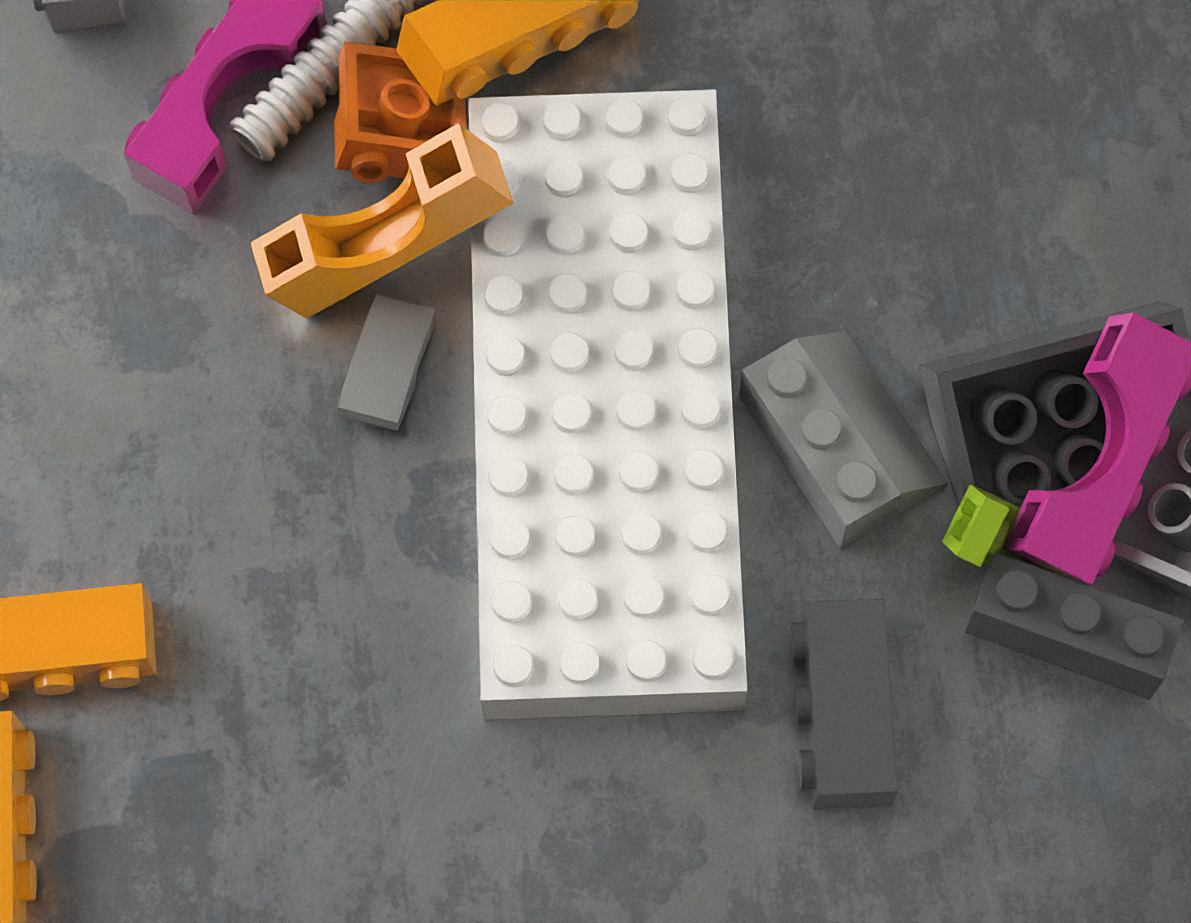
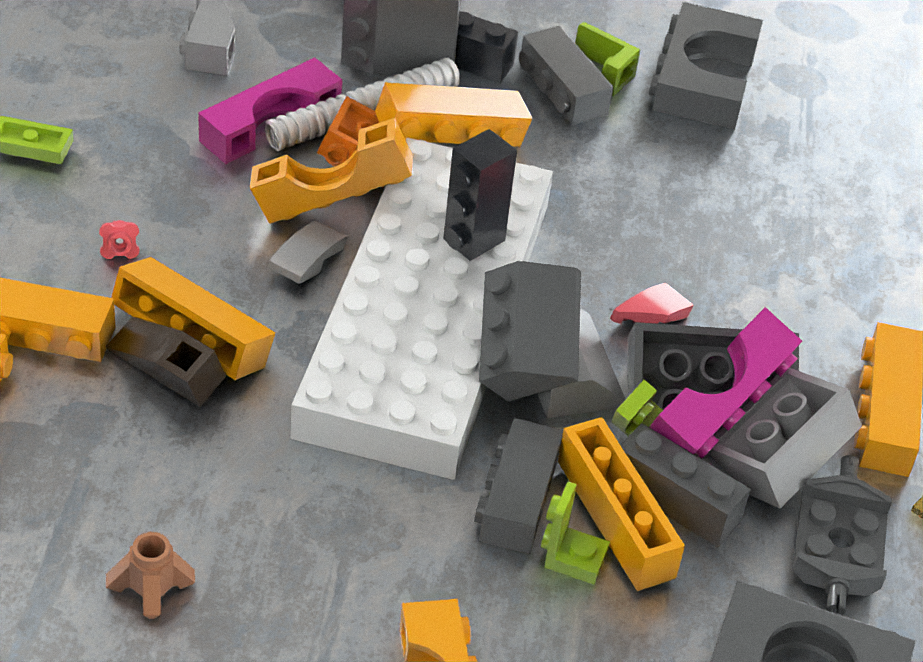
camera: 10 degrees right, 25 degrees down
none -> coral plate [99,220,140,259]
none -> dark brown slope [106,316,227,407]
none -> light orange brick [111,257,276,380]
none -> black brick [443,129,517,261]
none -> dark grey slope [479,261,581,401]
none -> lime bracket [541,481,610,585]
none -> light orange brick [558,417,685,591]
none -> coral slope [610,283,693,324]

